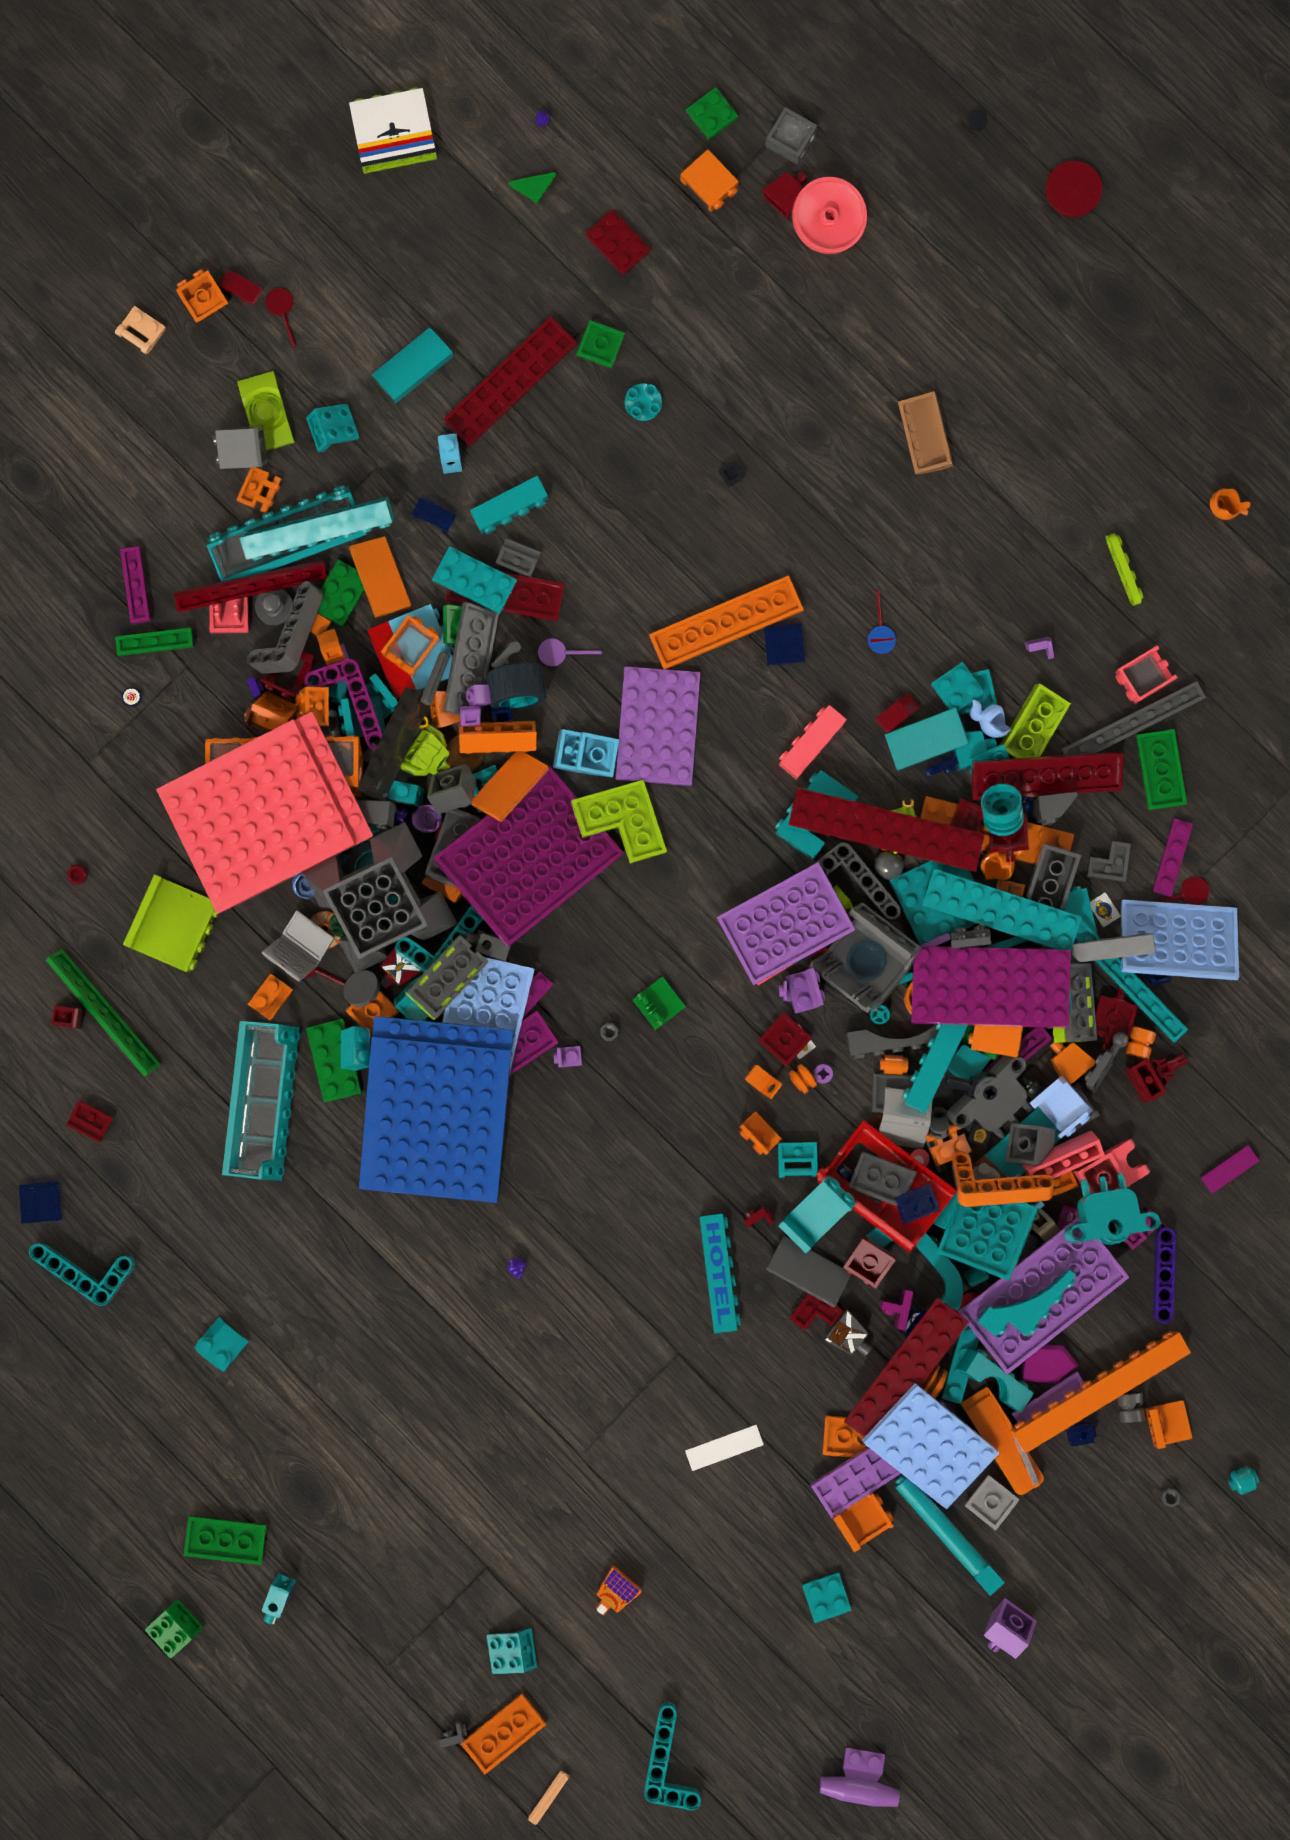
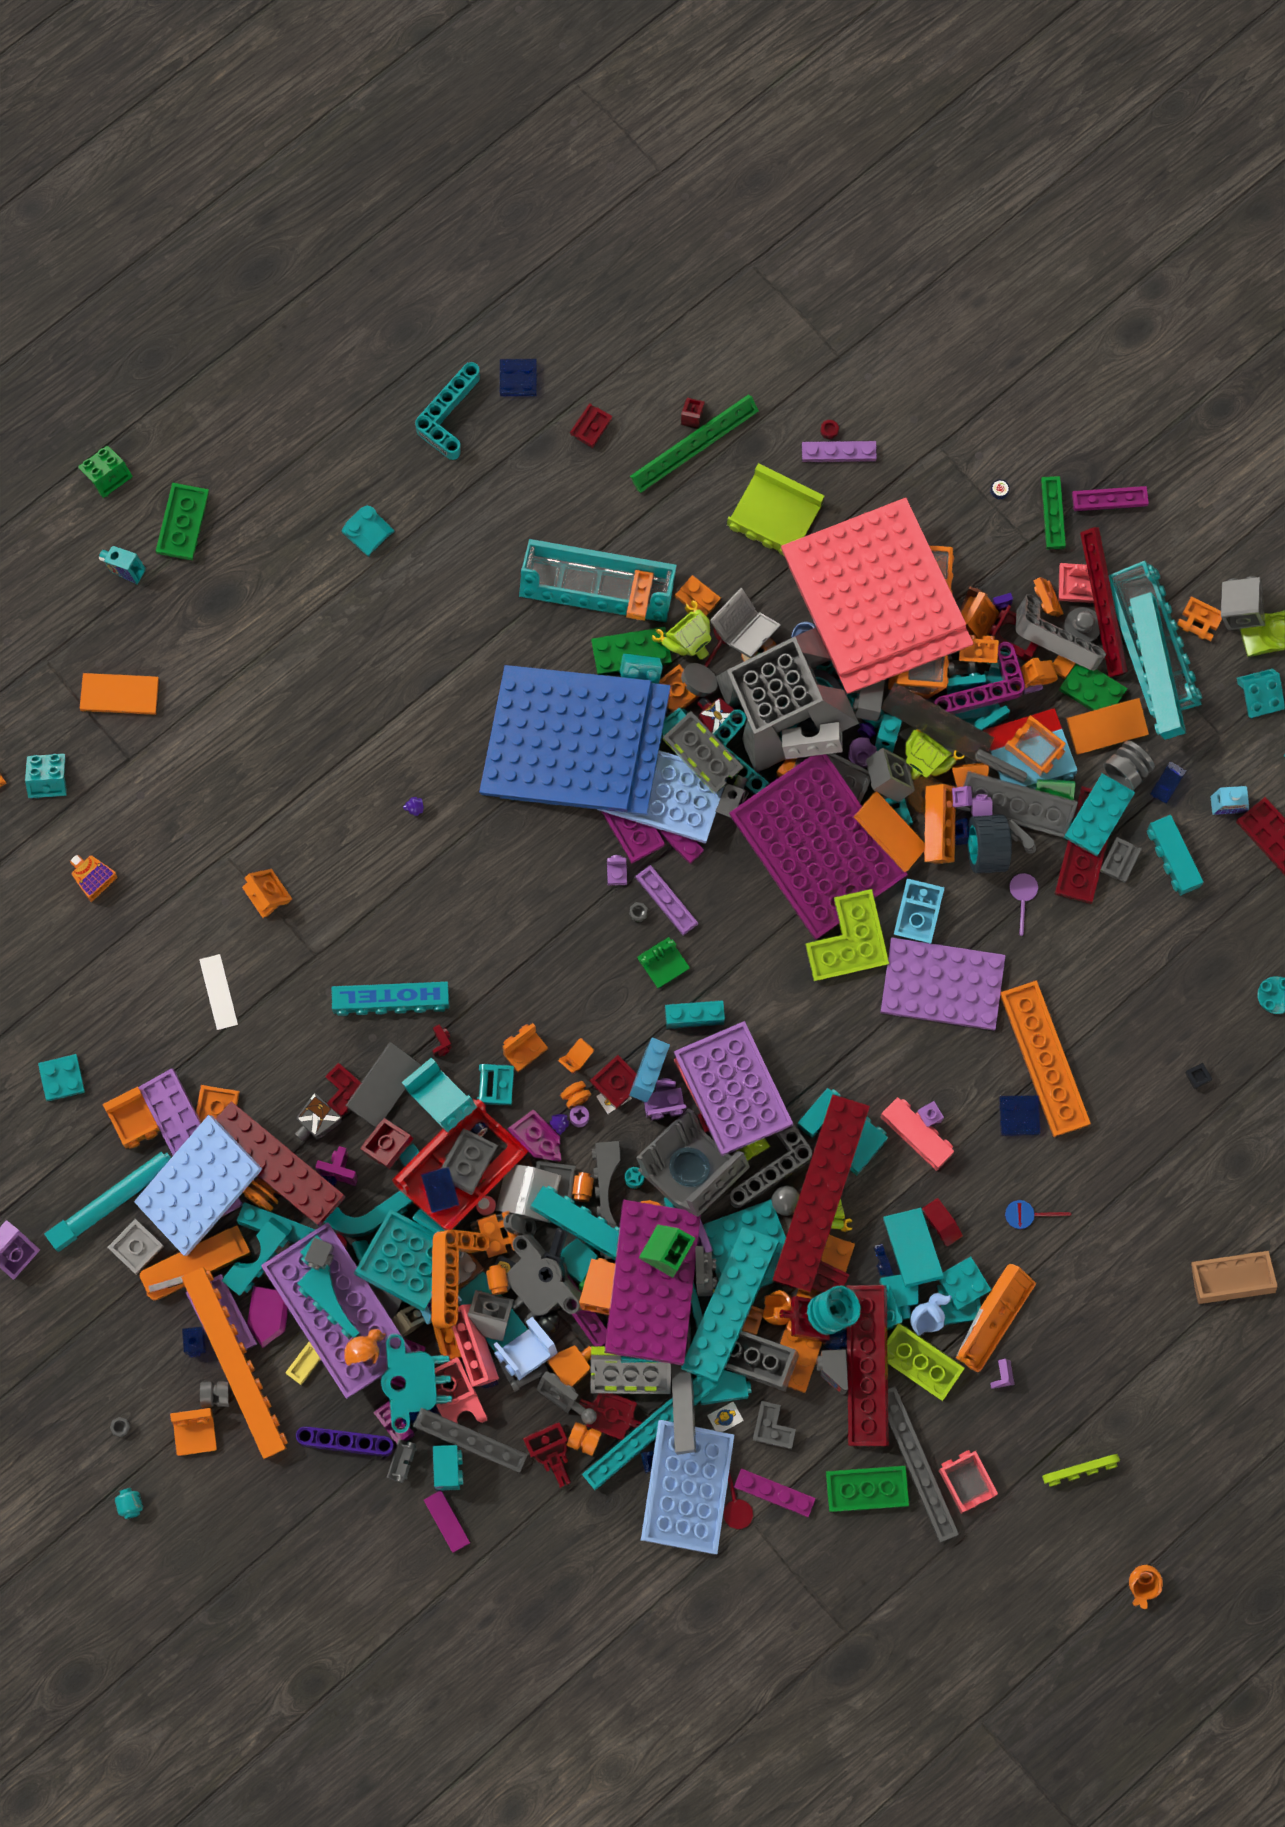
camera: 90 degrees right, 10 degrees down
none -> orange tile [80,673,159,715]
none -> orange bracket [242,869,292,918]
none -> light yellow tile [285,1341,321,1386]
none -> dark grey brick [305,1237,334,1270]
none -> orange hair [344,1329,386,1366]
none -> dark grey hinge [387,1439,417,1483]
none -> dark grey tile [413,1408,528,1473]
none -> teal brick [433,1445,463,1491]
none -> orange brick [486,1265,509,1295]
none -> magenta tile [508,1109,561,1162]
none -> dark purple plate [550,1114,569,1135]
none -> orange tile [626,570,654,621]
none -> dark azure brick [629,1038,670,1102]
none -> medium lavender tile [635,865,698,936]
none -> green slope [639,1225,696,1278]
none -> lime torso [652,601,711,659]
none -> teal brick [665,1001,725,1029]
none -> light grey arch [782,722,843,759]
none -> medium lavender plate [802,441,877,462]
none -> medium lavender bracket [918,1101,944,1127]
none -> orange piece [956,1264,1036,1372]
none -> orange plate [1034,577,1064,617]
none -> dark grey wheel [1104,741,1155,790]

